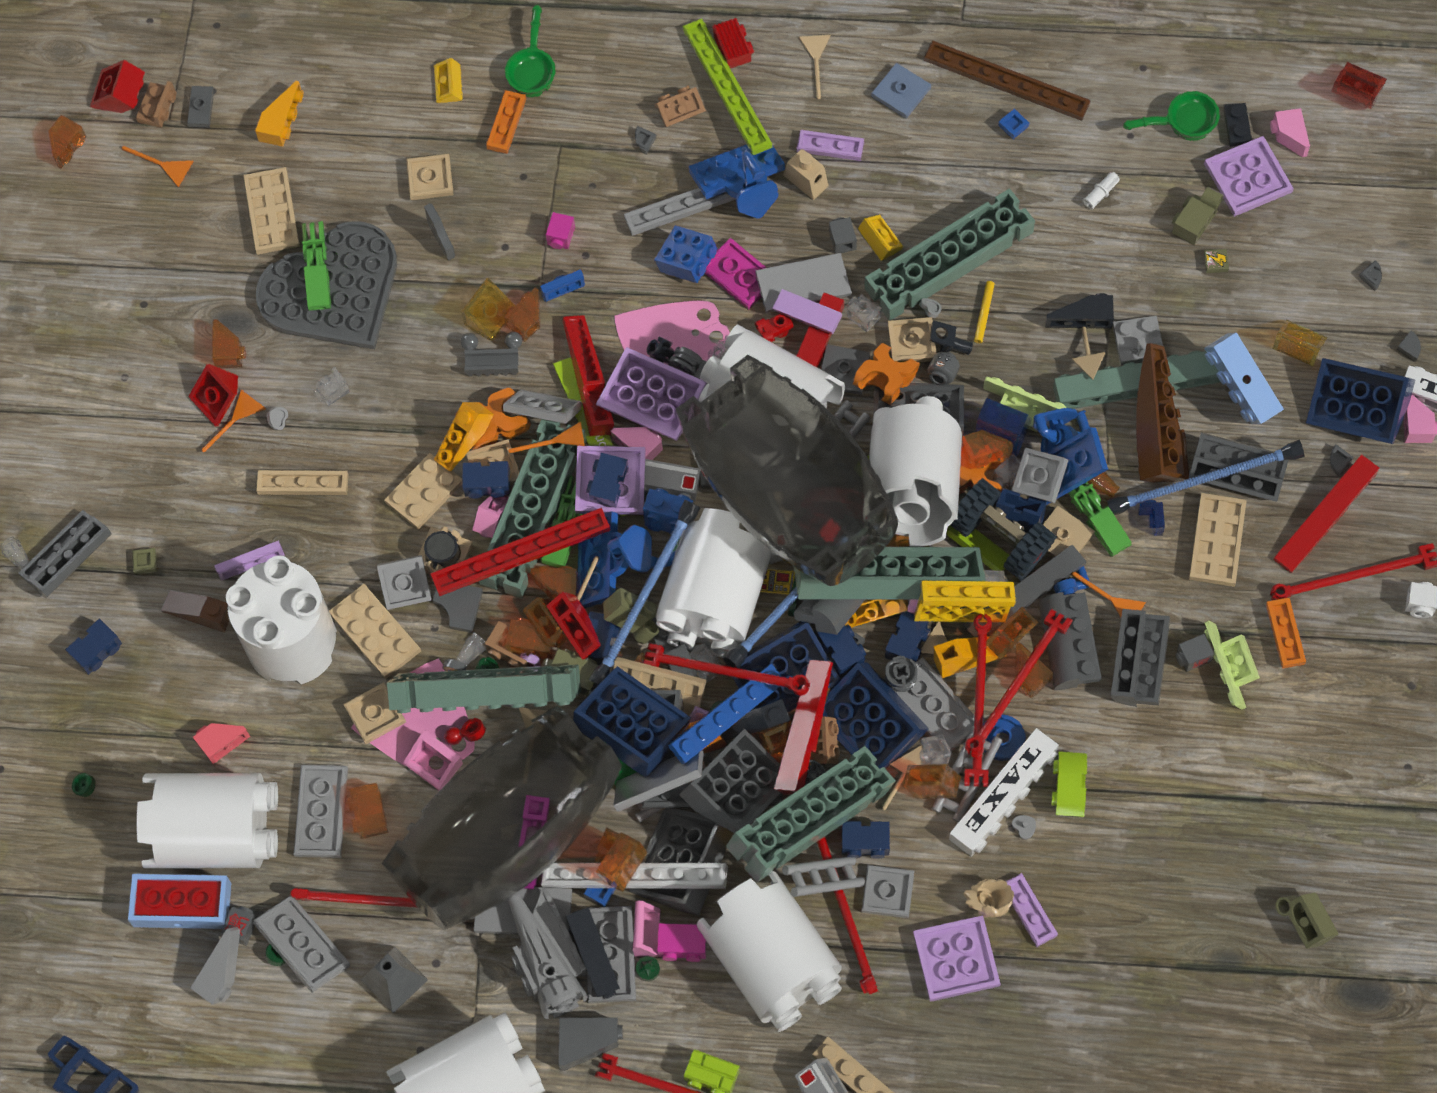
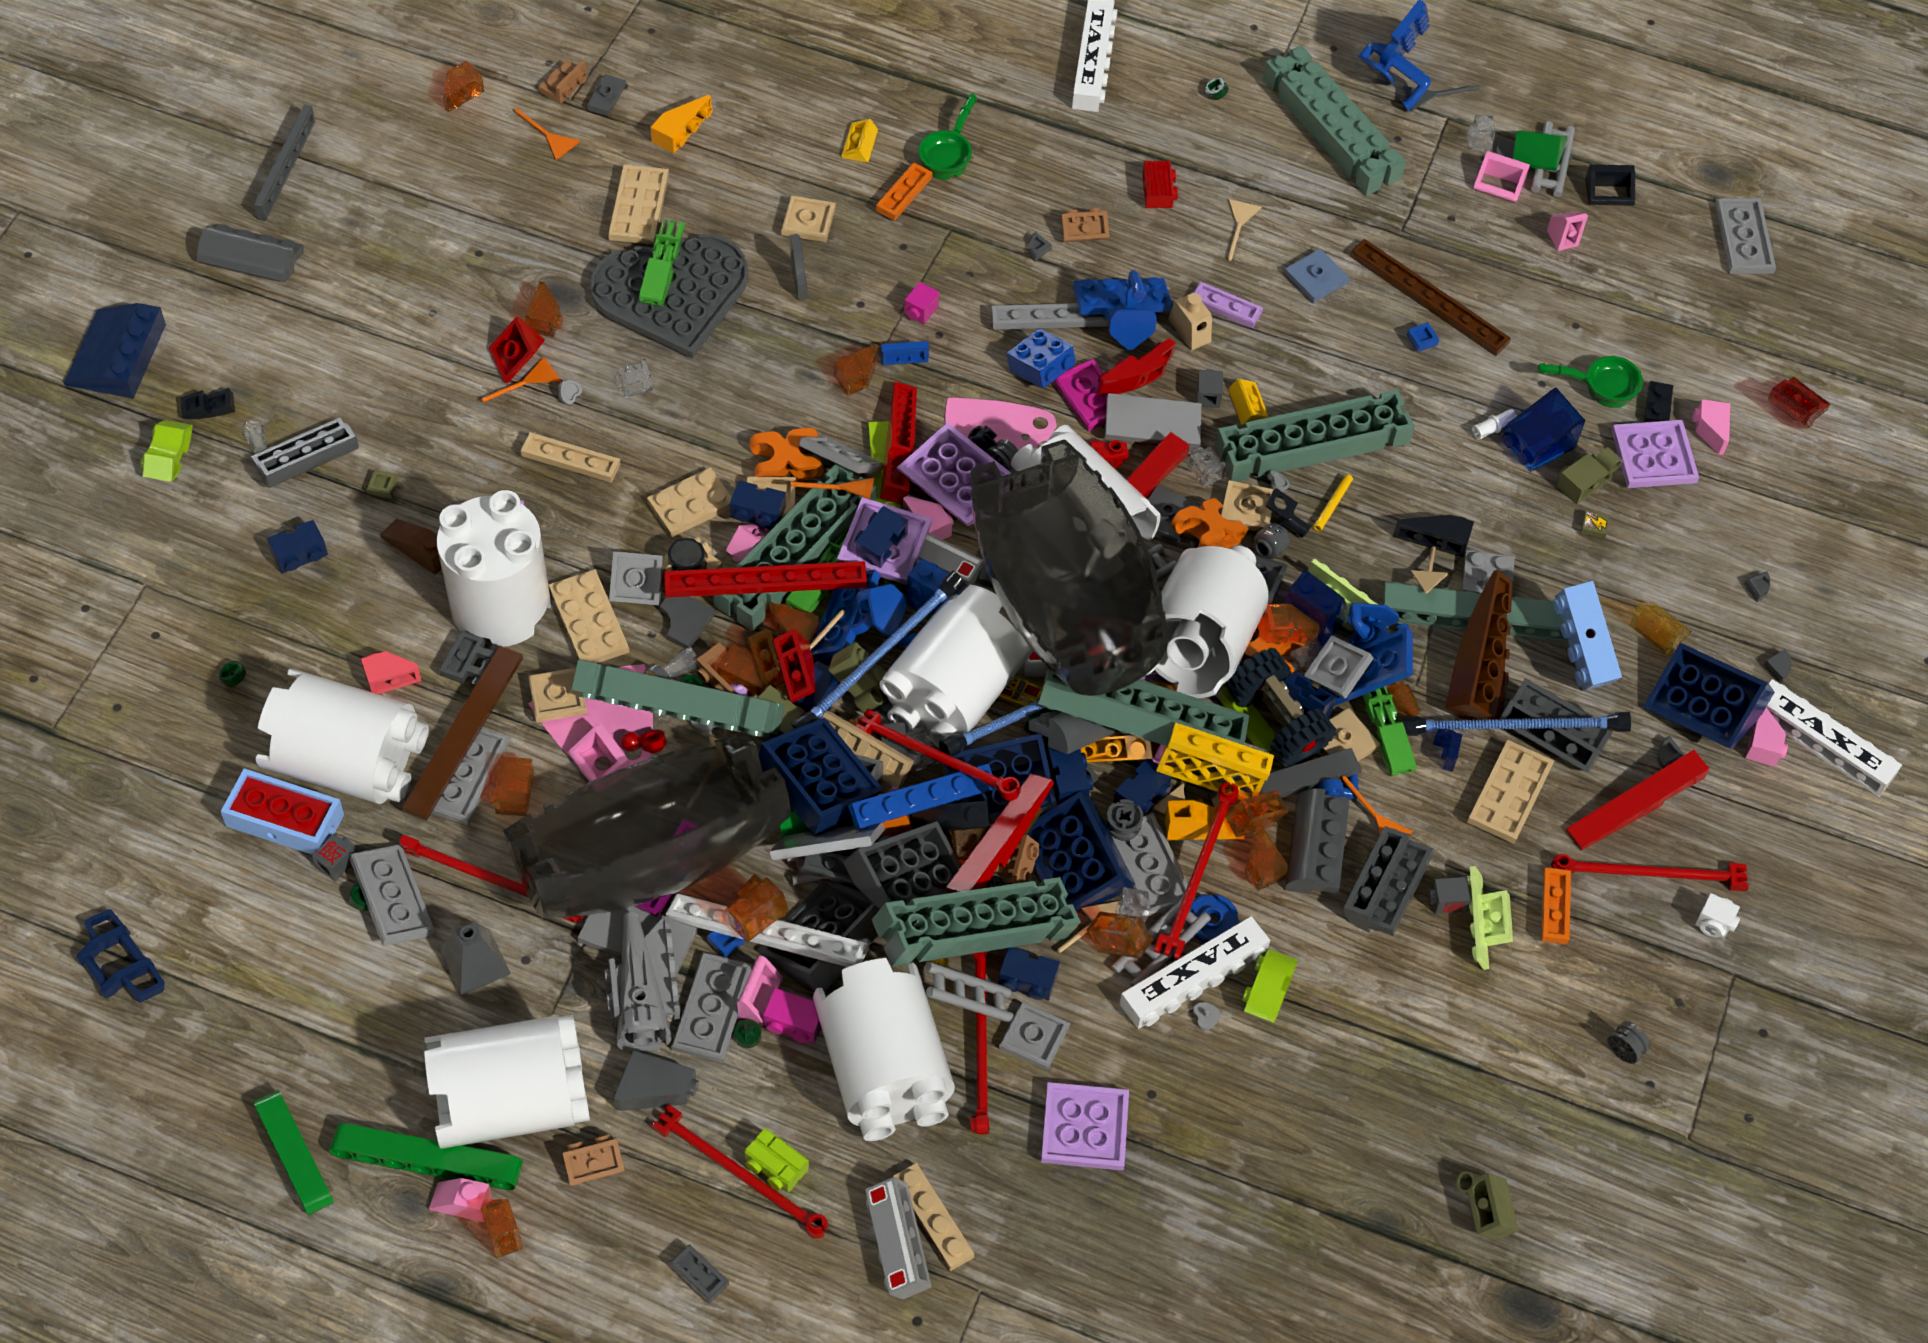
camera: 10 degrees right, 10 degrees down
red slope [90,60,145,113] -> none
light grey slope [191,927,240,1005] -> none
light orange slope [434,402,494,471] -> none
clear yellow slope [461,278,517,341] -> none
dark grey gear [461,332,522,377] -> none
black slope [565,907,620,1000] -> none
lime tile [683,18,772,155] -> none
lavender tile [773,289,842,335] -> none
tan hair [963,879,1014,918] -> none
red hinge [965,609,1072,758] -> none
lavender tile [1006,873,1058,947] -> none
none -> reddish brown tile [403,646,523,821]
none -> dark grey plate [439,631,499,688]
none -> red slope [1096,338,1176,396]
none -> clear blue slope [1502,387,1586,472]
none -> dark grey wheel [1607,1021,1651,1064]

